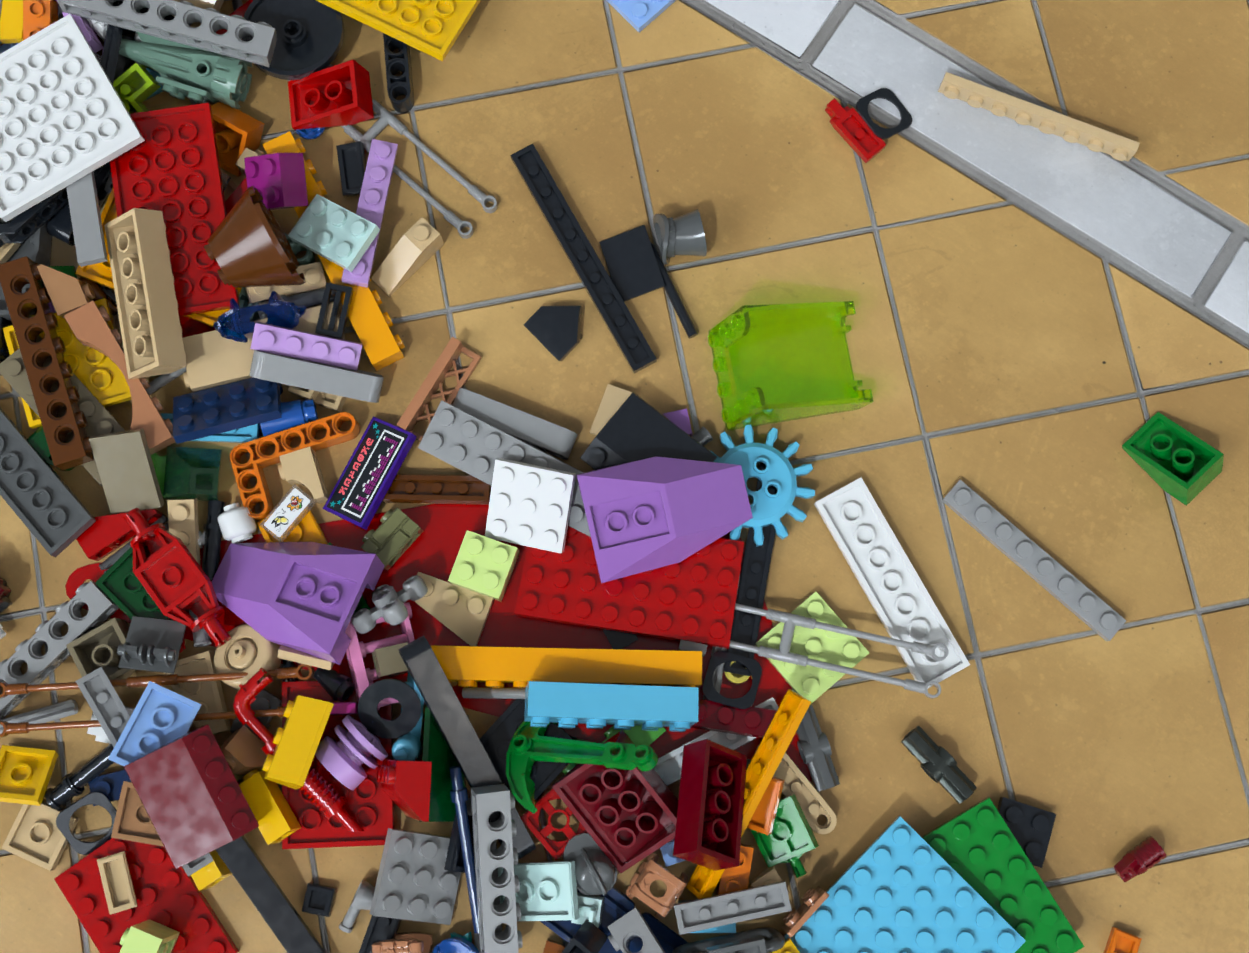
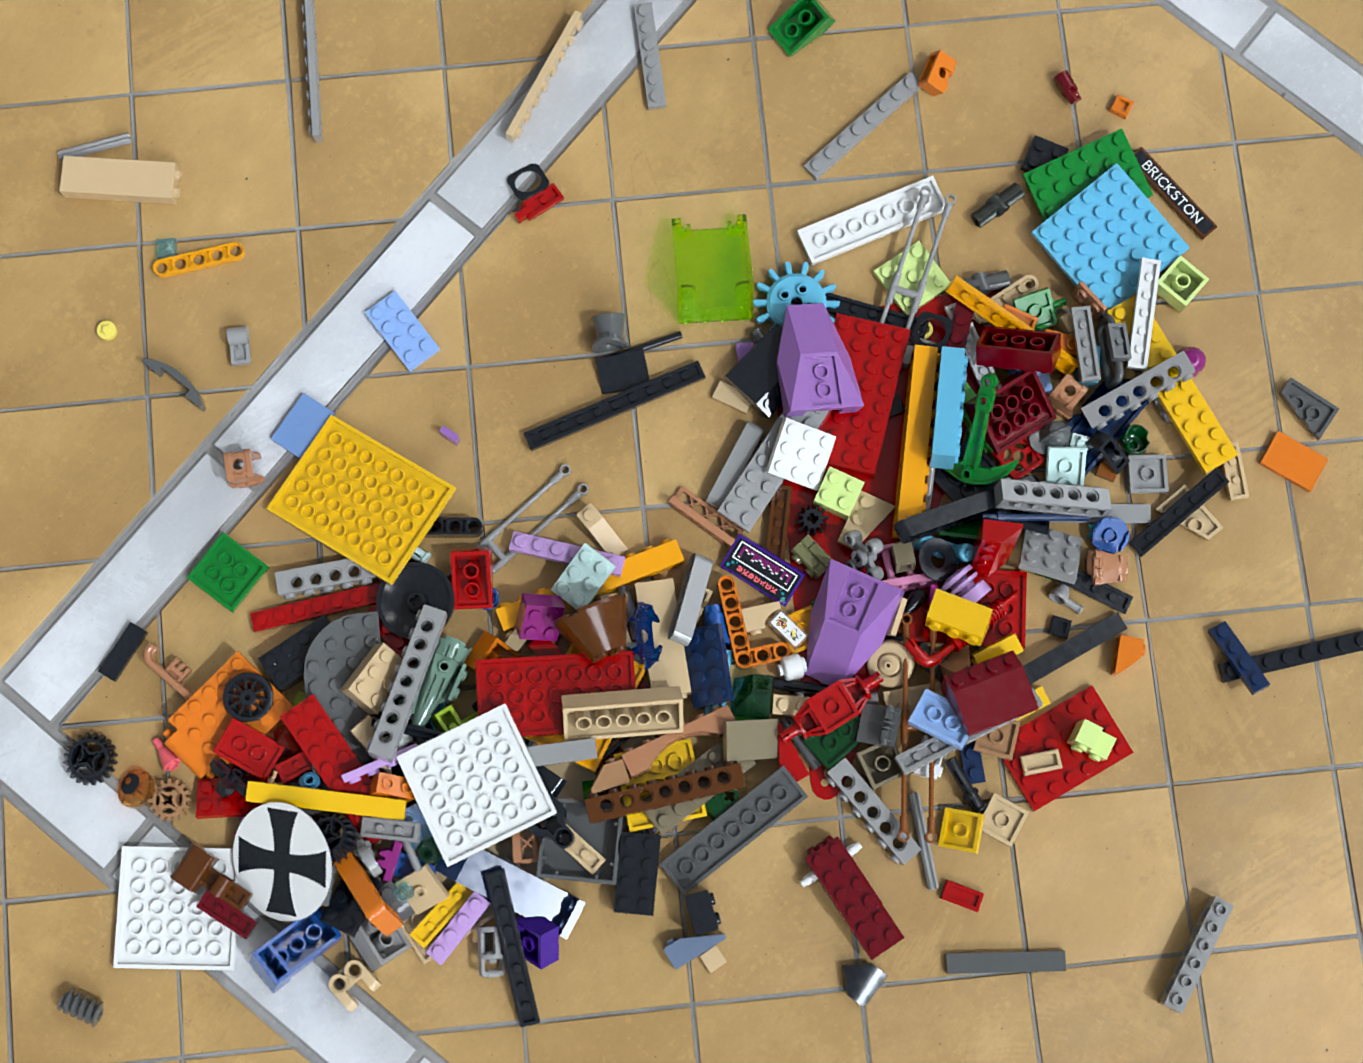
camera: 90 degrees left, 0 degrees up
black piece [56,791,117,855] -> none
lavender plate [250,322,362,370] -> none
black tile [315,282,353,339] -> none
black tile [336,141,366,197] -> none
black slope [524,306,582,361] -> none
none -> light aqua bush [411,547,432,563]
none -> medium lavender tile [439,426,461,446]
none -> light grey plate [634,2,666,110]
none -> black gear [796,504,828,537]
none -> orange brick [917,50,957,96]

